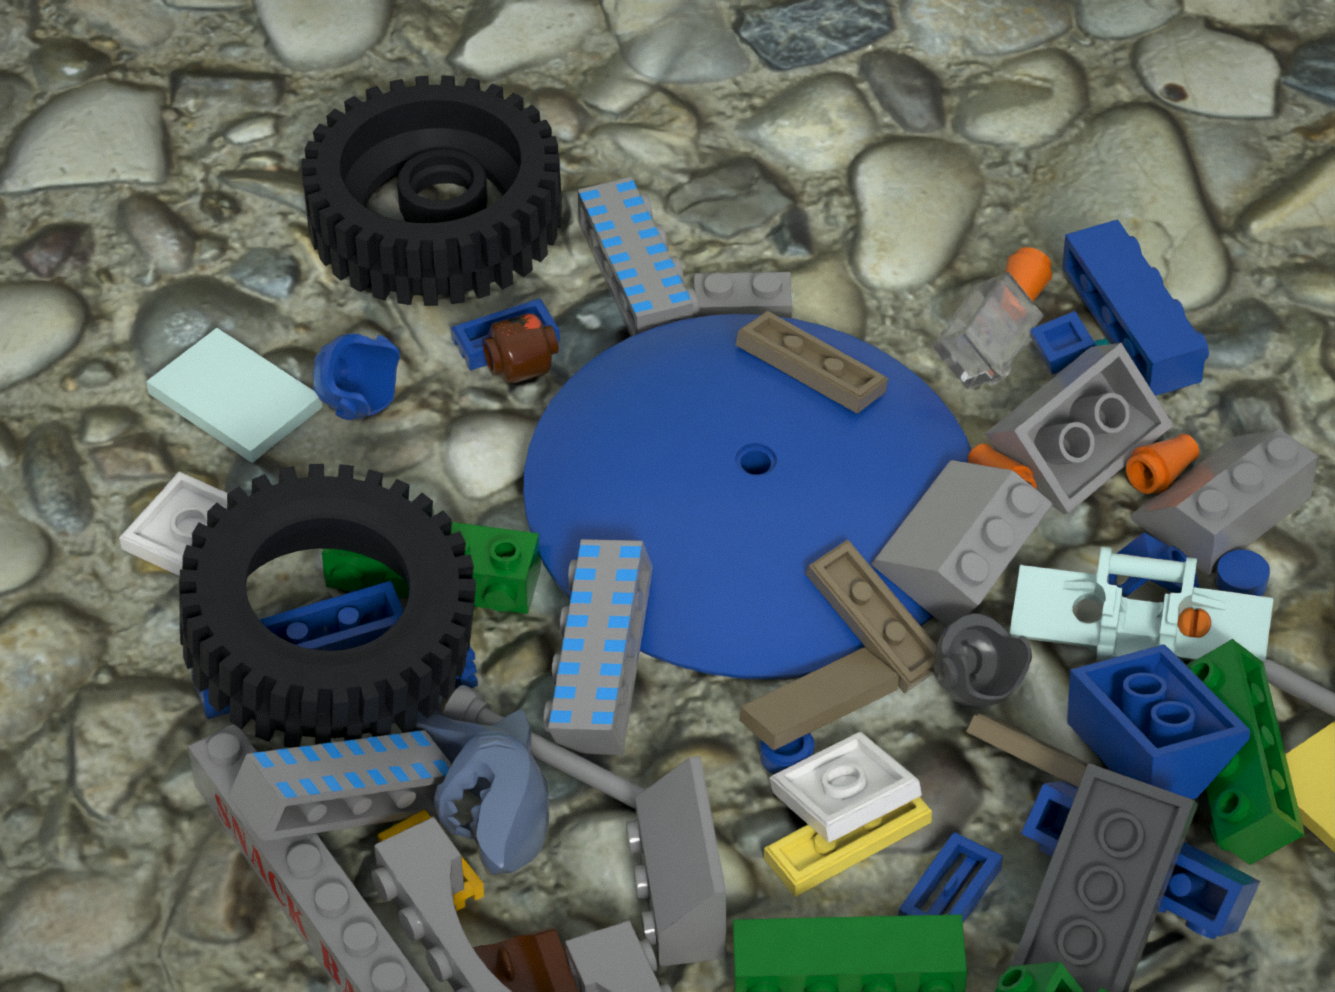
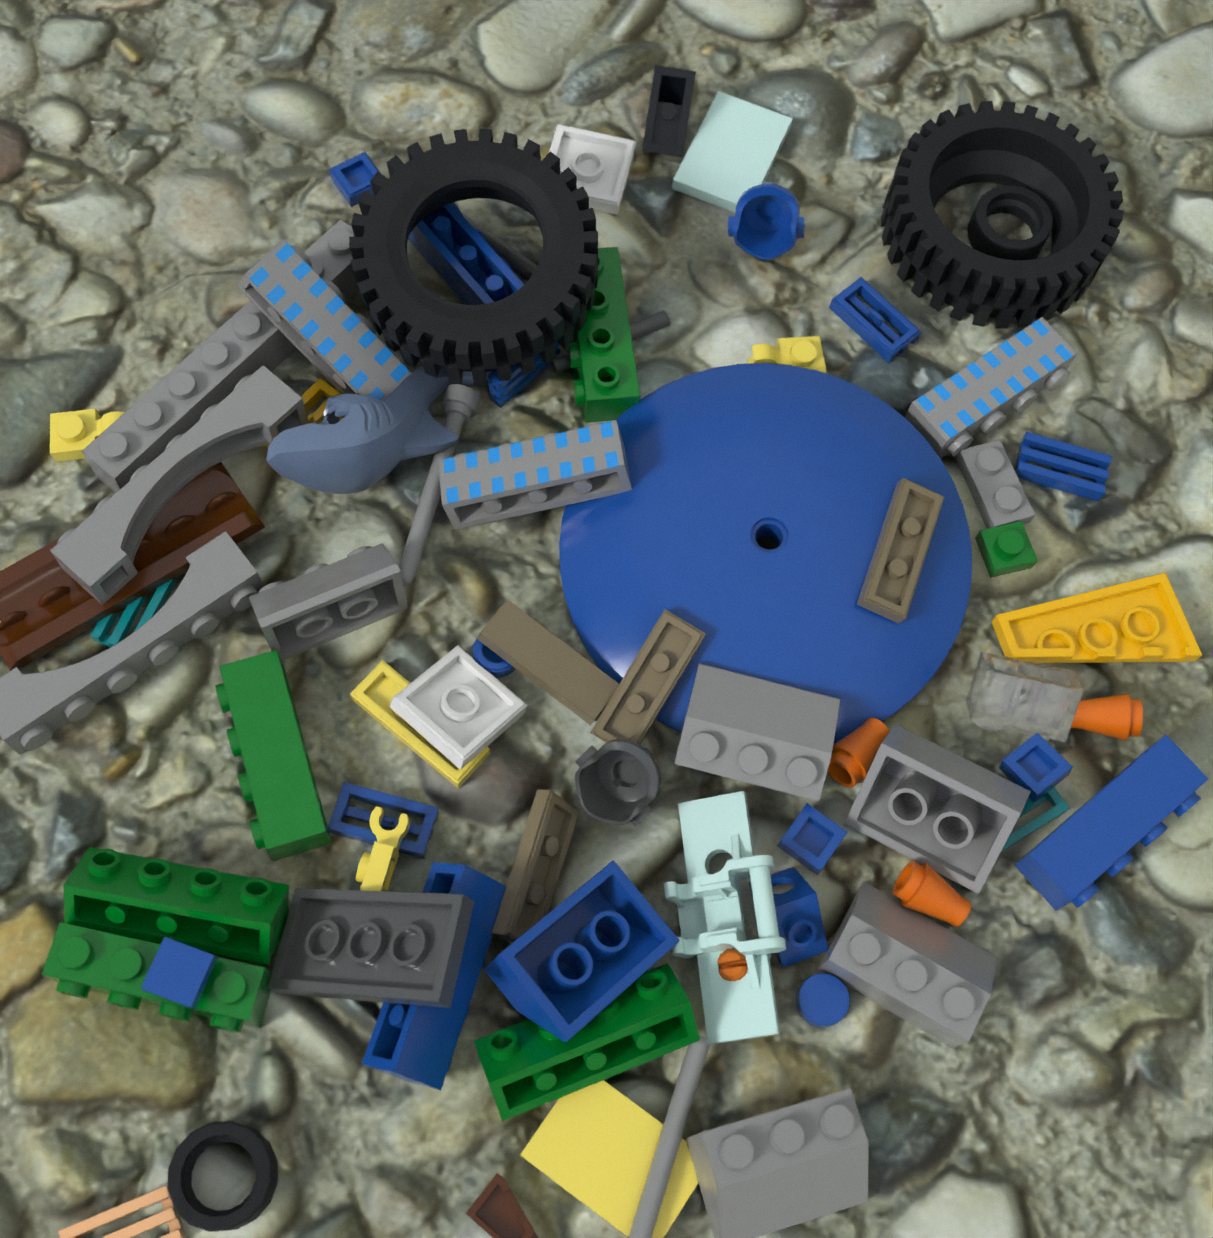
camera: 65 degrees right, 20 degrees up
reddish brown head [482,314,559,383] -> none
none -> blue tile [329,152,380,207]
none -> light yellow plate [356,807,410,891]
none -> black slope [642,65,696,158]
none -> light yellow plate [747,336,827,374]
none -> blue plate [777,803,848,875]
none -> green plate [975,521,1038,578]
none -> yellow wing [991,572,1202,664]
none -> blue tile [1014,431,1112,501]

